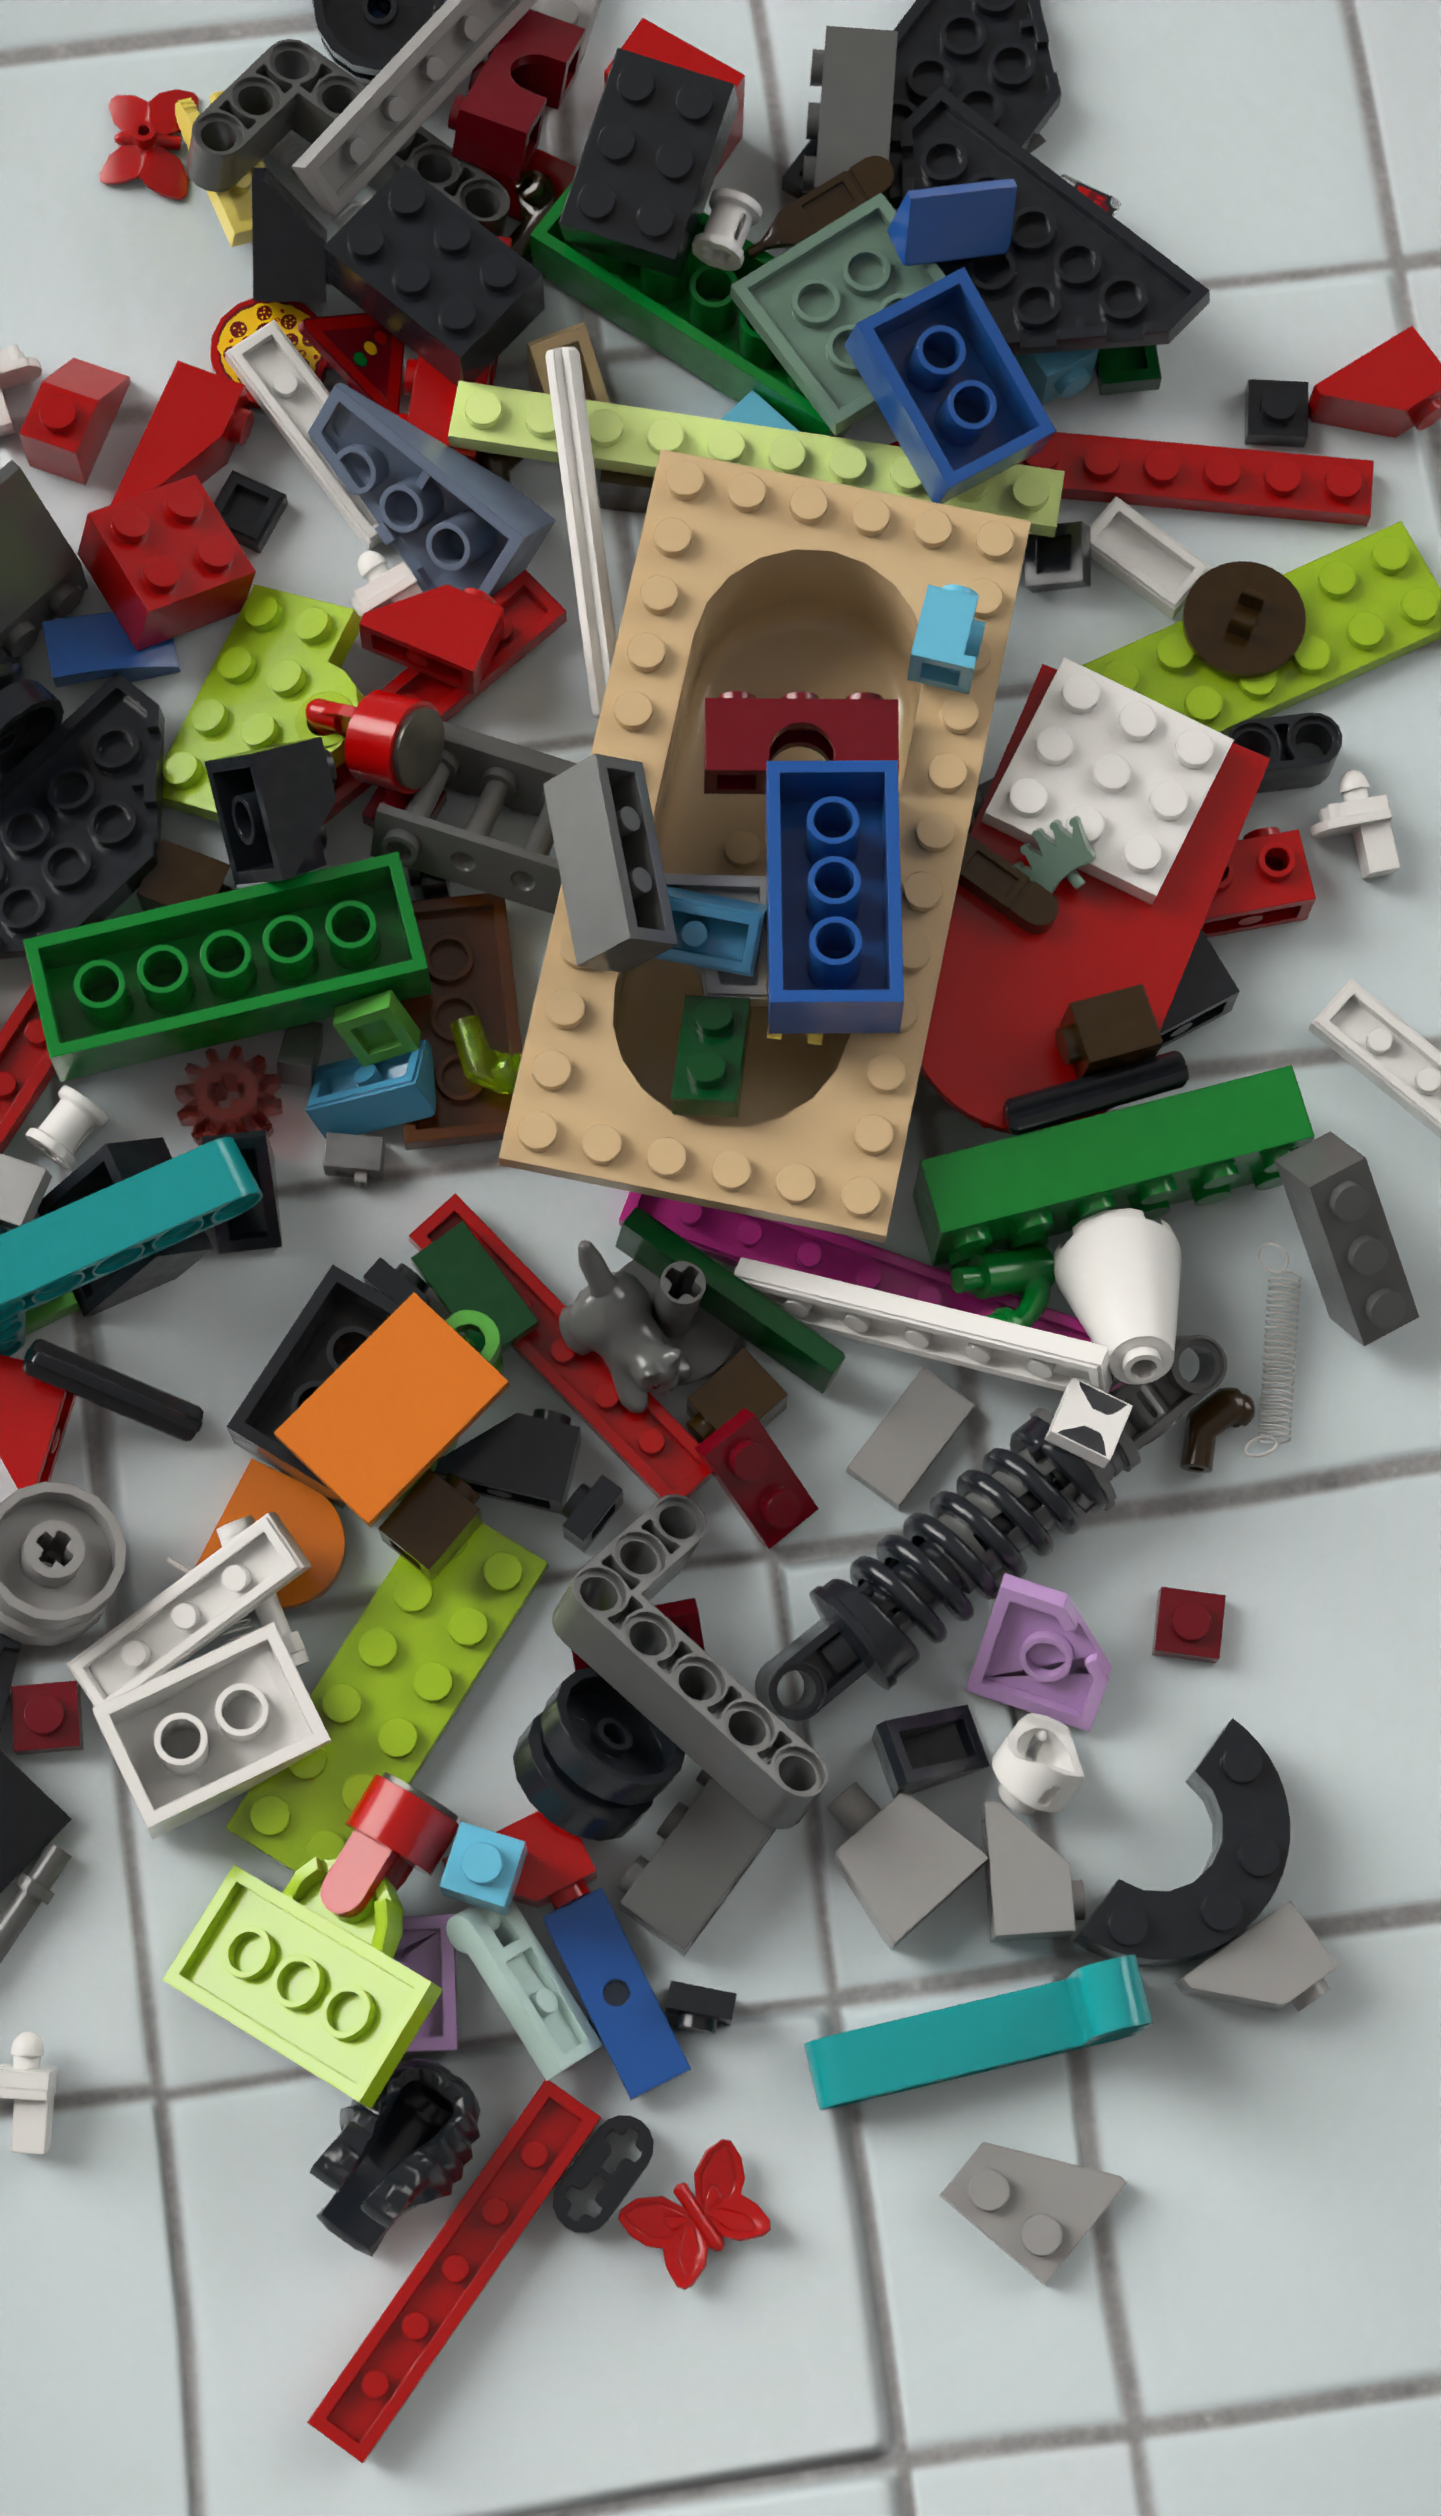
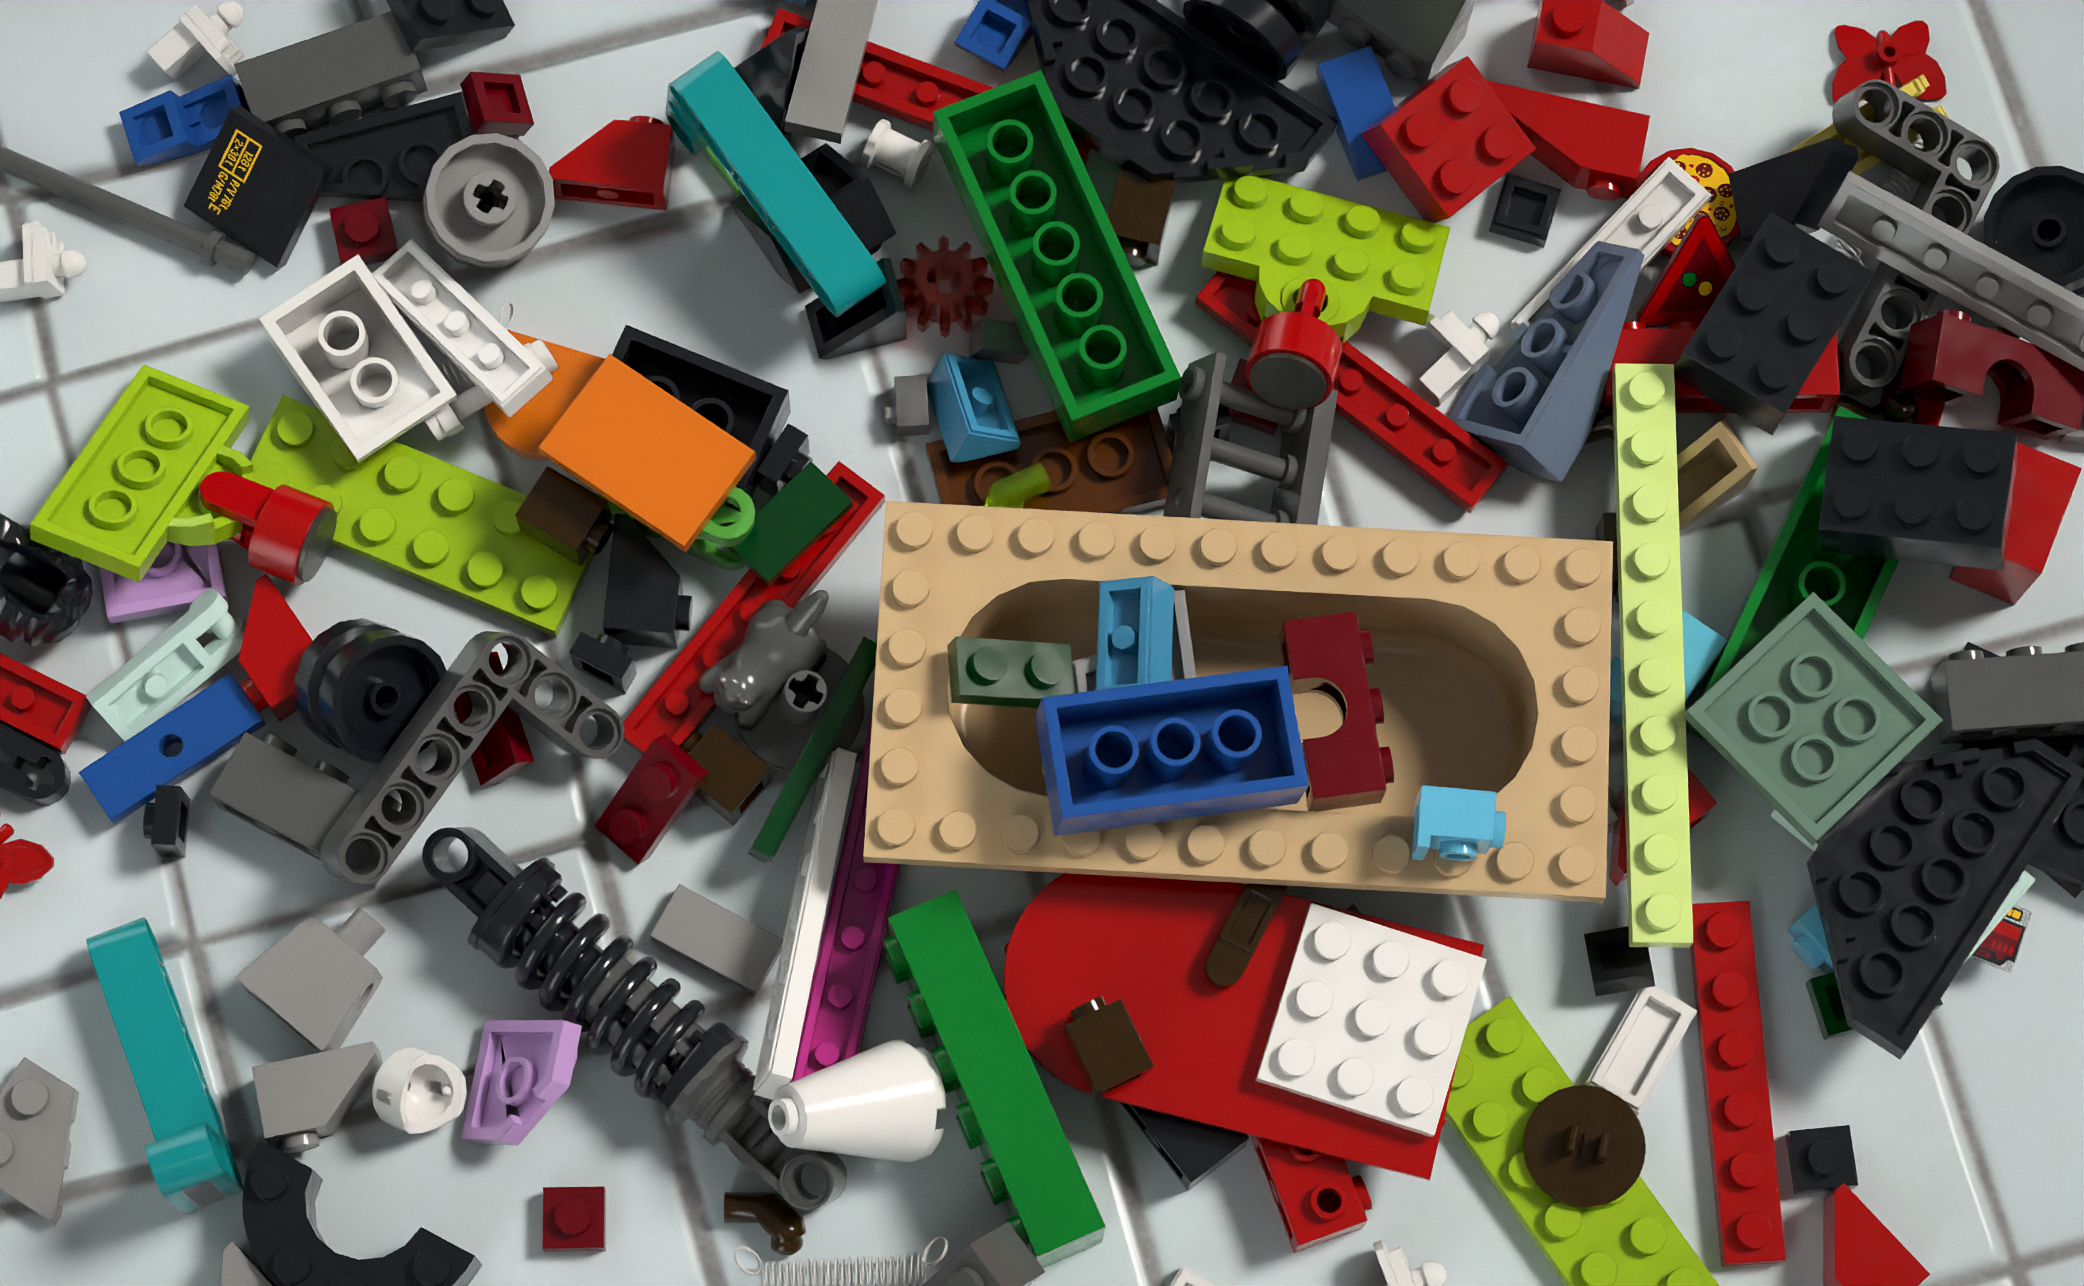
camera: 80 degrees right, 0 degrees up
black axle [22,1339,204,1442] -> none
black slope [204,737,337,885] -> none
bright green plate [333,989,421,1067] -> none
red slope [359,584,504,695] -> none
medium azure brick [439,1821,528,1916] -> none
brick [543,753,678,973] -> none
white axle [545,347,617,718] -> none
white bush [692,188,763,271] -> none
dark brown piece [746,156,894,259] -> none
blue brick [844,267,1056,504] -> none
black slope [872,1704,990,1799] -> none
blue slope [887,179,1017,266] -> none
green plant [950,1245,1055,1328] -> none
black axle [1003,1051,1189,1135] -> none
sand green piece [1013,816,1096,894] -> none
white tile [1044,1377,1133,1468] -> none
black beam [1228,713,1342,794] -> none

